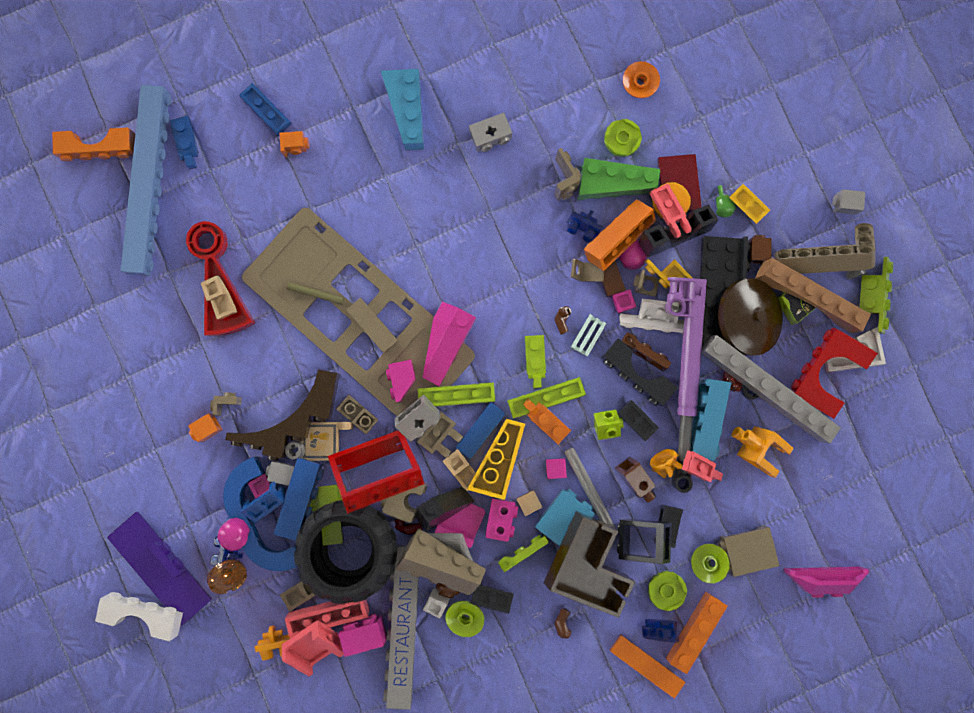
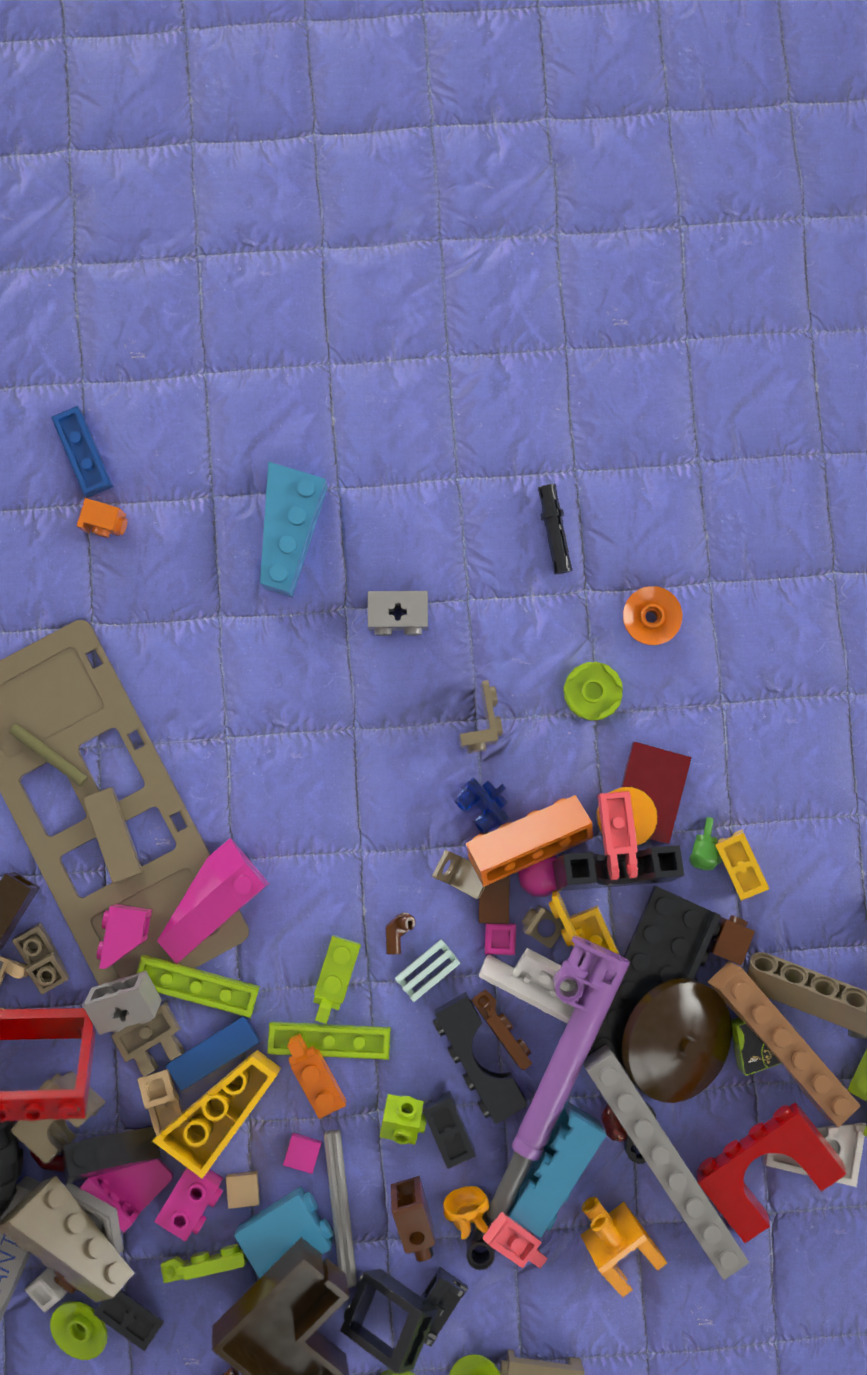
camera: 20 degrees right, 0 degrees up
bright green wedge [577,158,660,201] -> none
none -> black pin [537,484,573,575]

